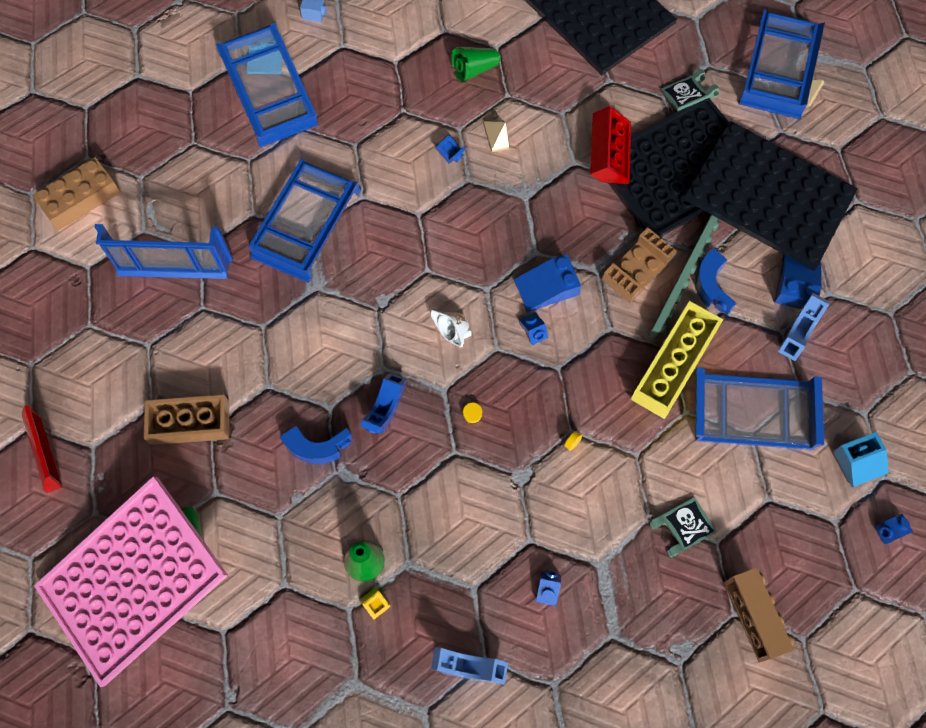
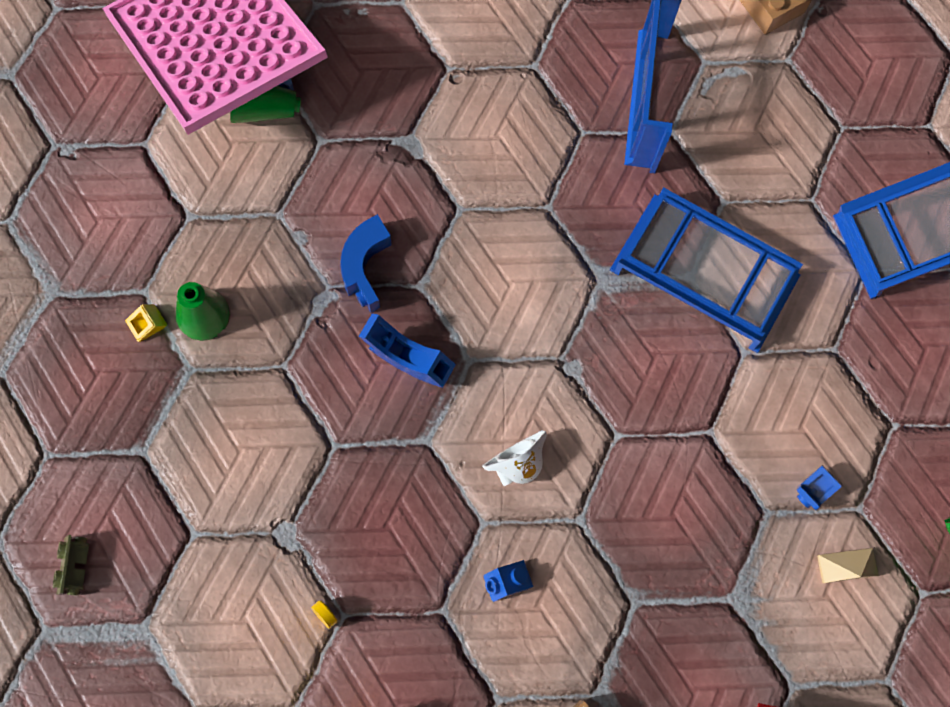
camera: 90 degrees right, 5 degrees up
medium nougat brick [144,395,229,445] -> none
medium blue arch [431,647,508,685] -> none
yellow tile [463,403,482,423] -> none
blue slope [514,254,581,312] -> none
bracket [536,570,561,606] -> none
none -> olive hinge [53,535,89,596]

